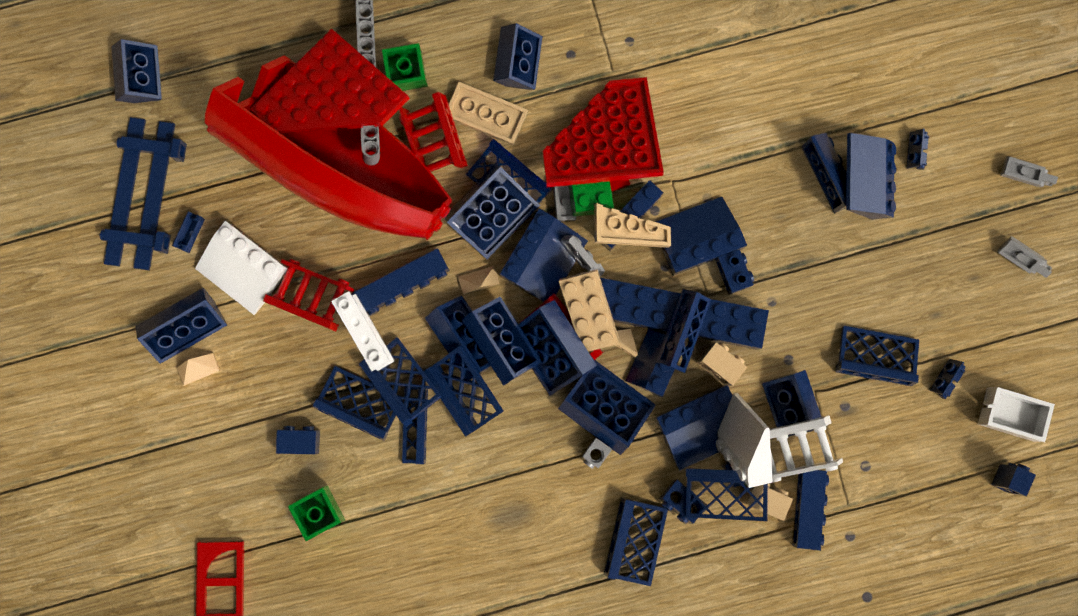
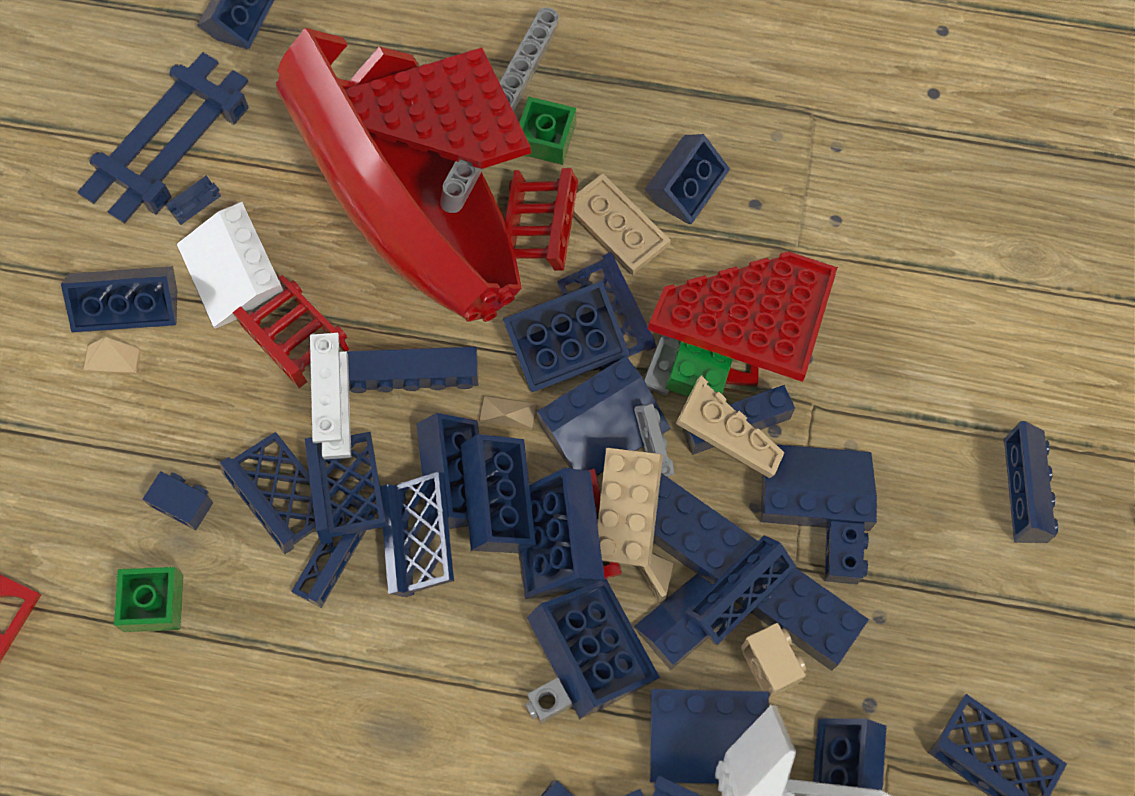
camera: 25 degrees right, 15 degrees down
dark blue slope [846,133,896,220] -> none

